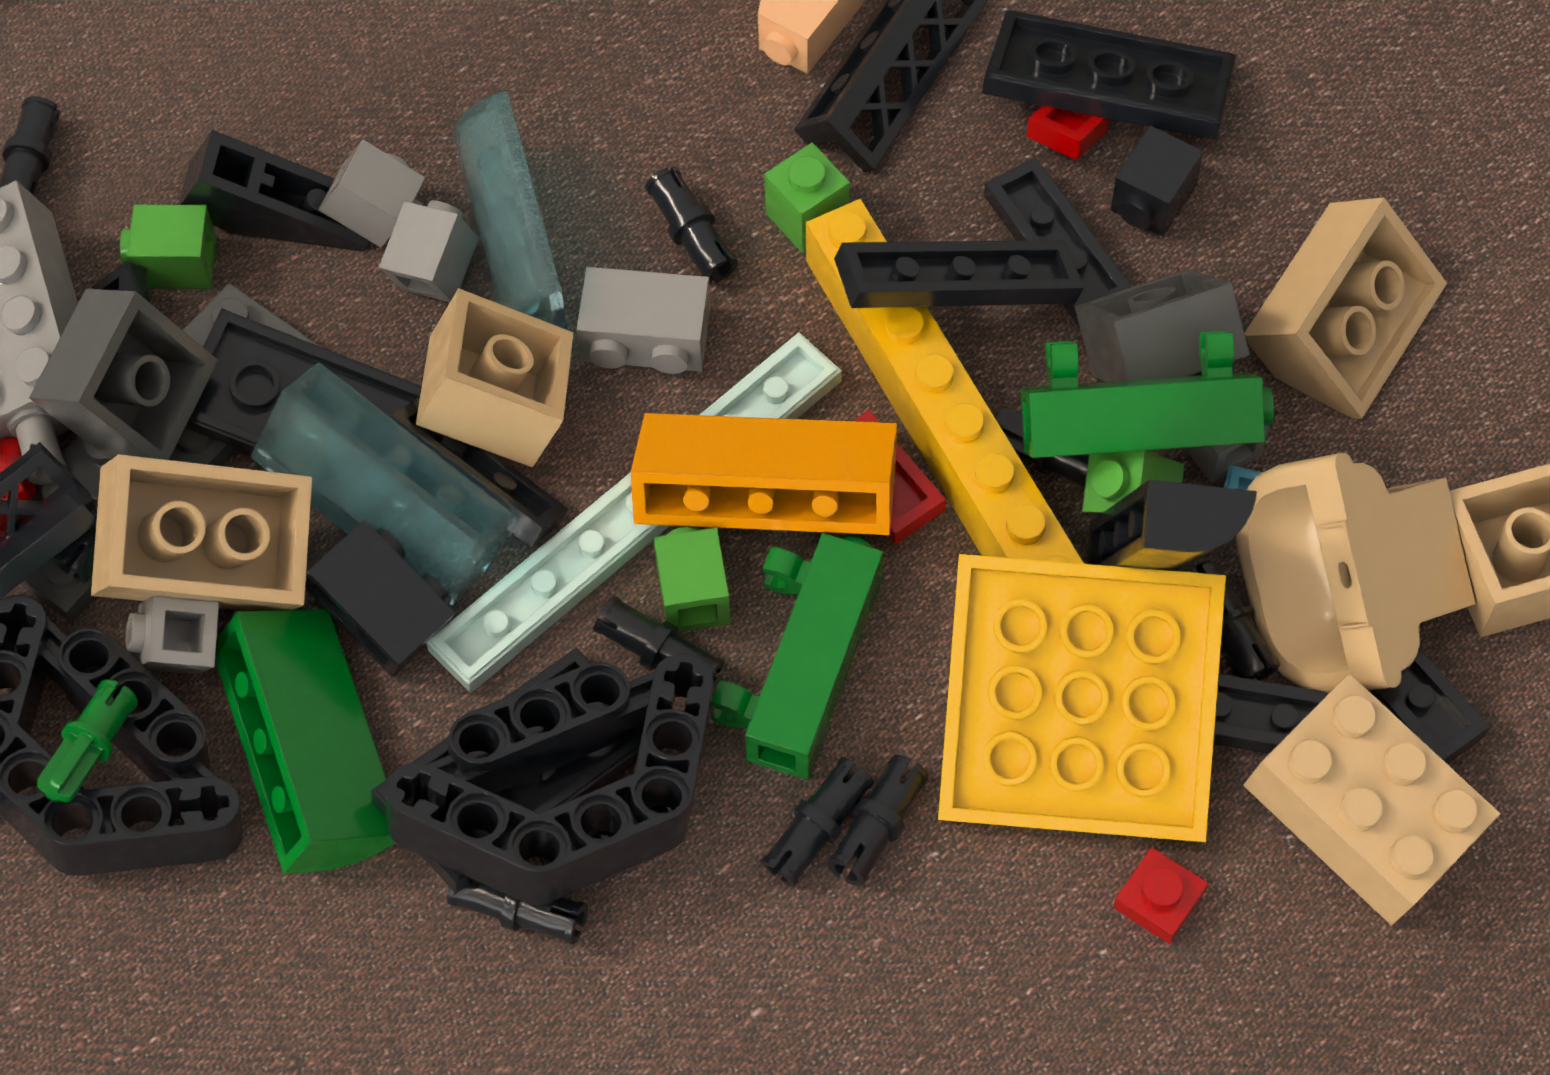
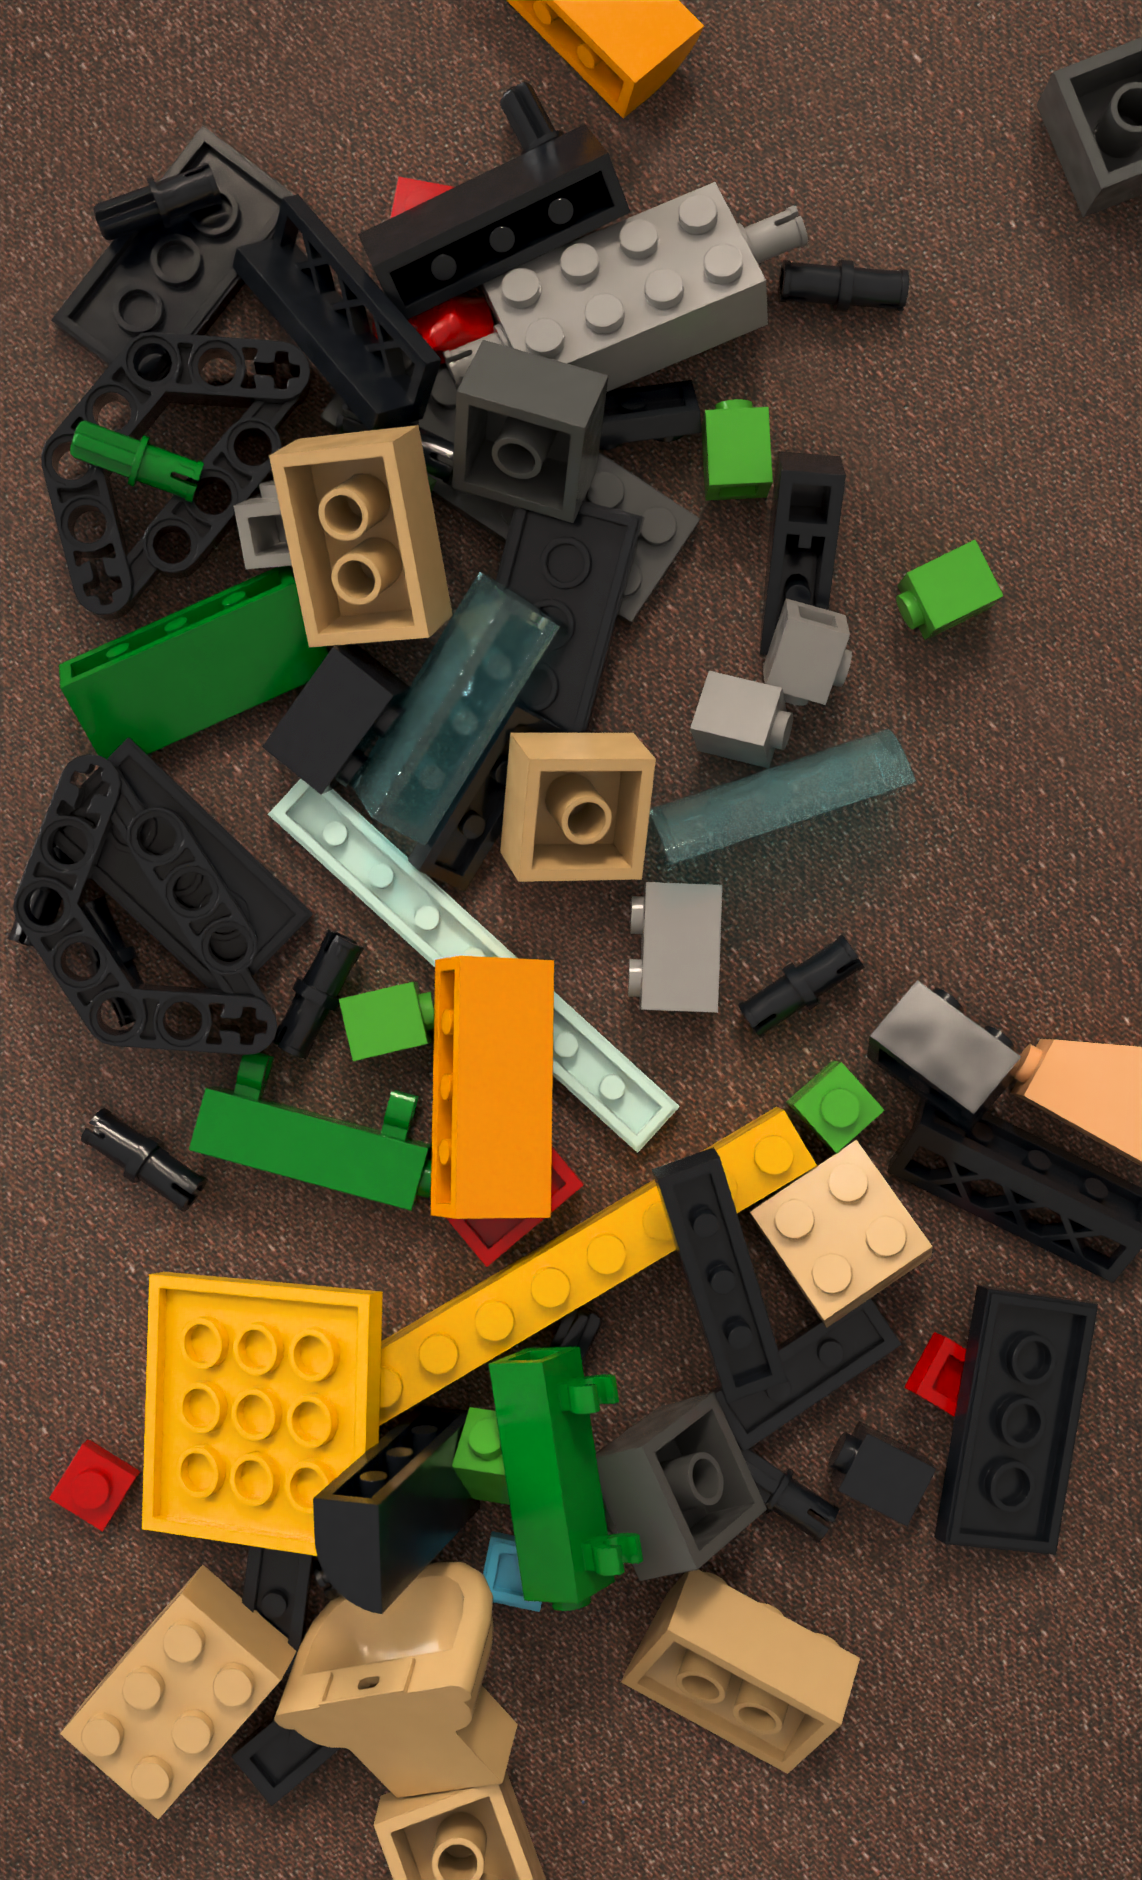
camera: 85 degrees right, 25 degrees up
black pin [827,755,929,886] -> none
none -> black axle [737,1442,839,1543]
none -> tan brick [750,1140,933,1328]
none -> brick [867,980,1021,1134]
none -> bright green brick [896,540,1003,640]

